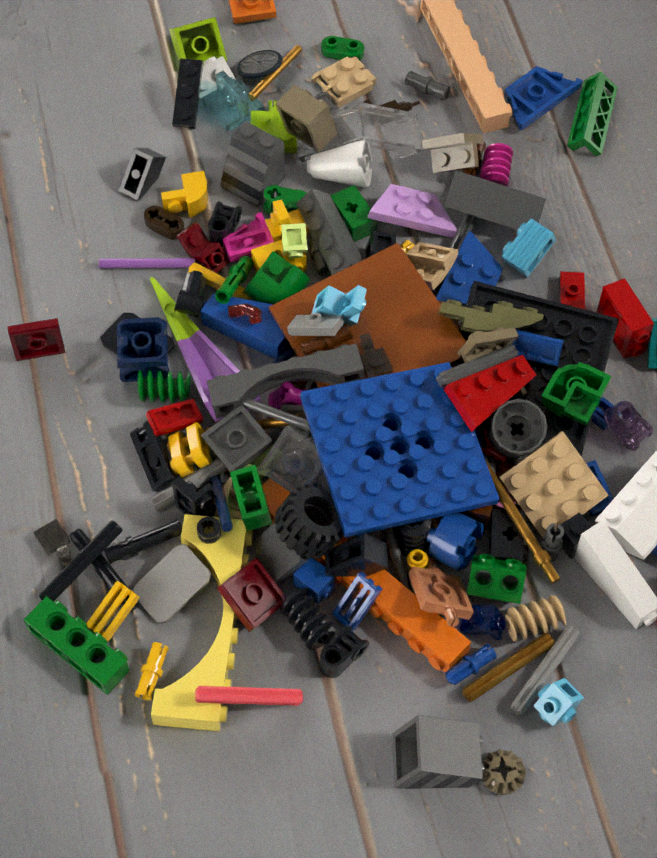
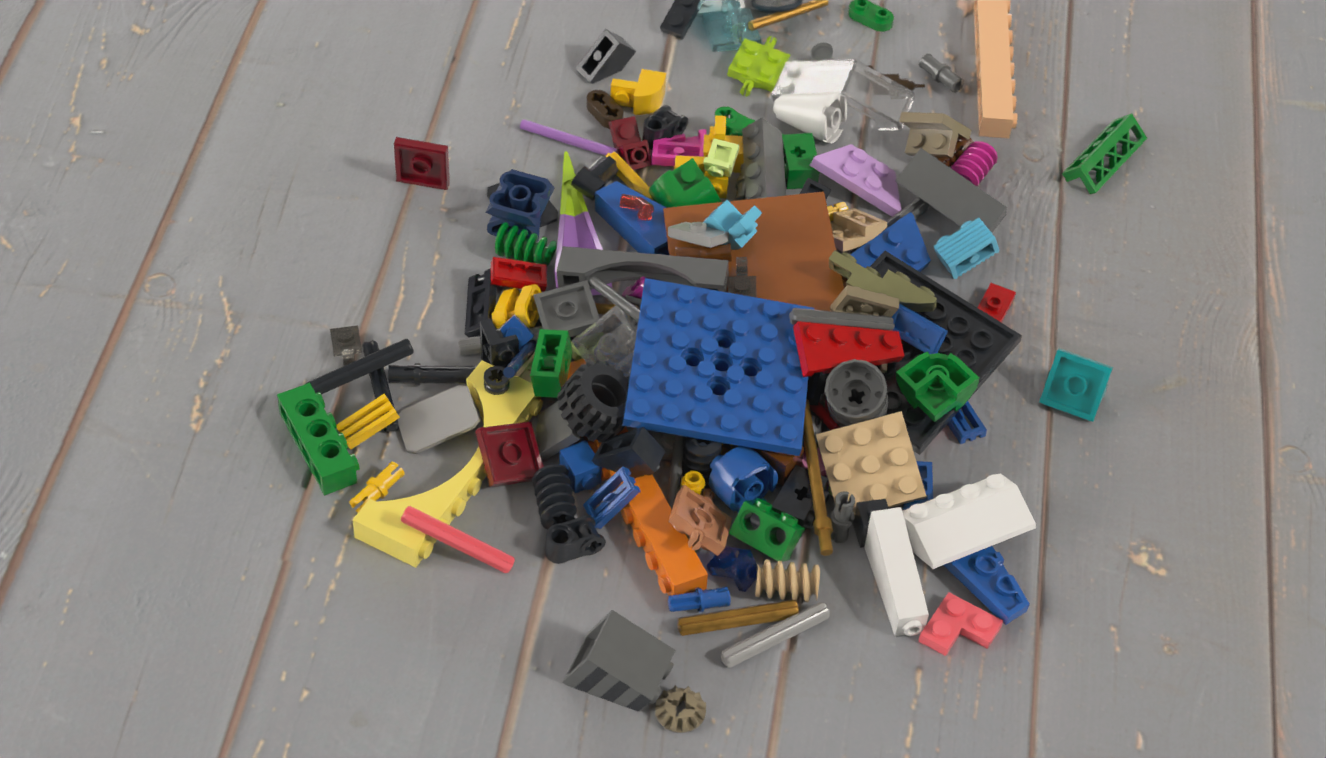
camera: 20 degrees right, 10 degrees down
green pin [215,256,254,304] -> none
dark grey slope [220,121,285,208] -> none
dark tan brick [276,85,338,152] -> none
tan plate [311,57,377,108] -> none
blue wing [504,66,583,131] -> none
medium azure brick [533,678,584,726] -> none
red window [596,278,654,359] -> none
clear purple piece [604,401,653,451] -> none
none -> blue plate [500,314,534,350]

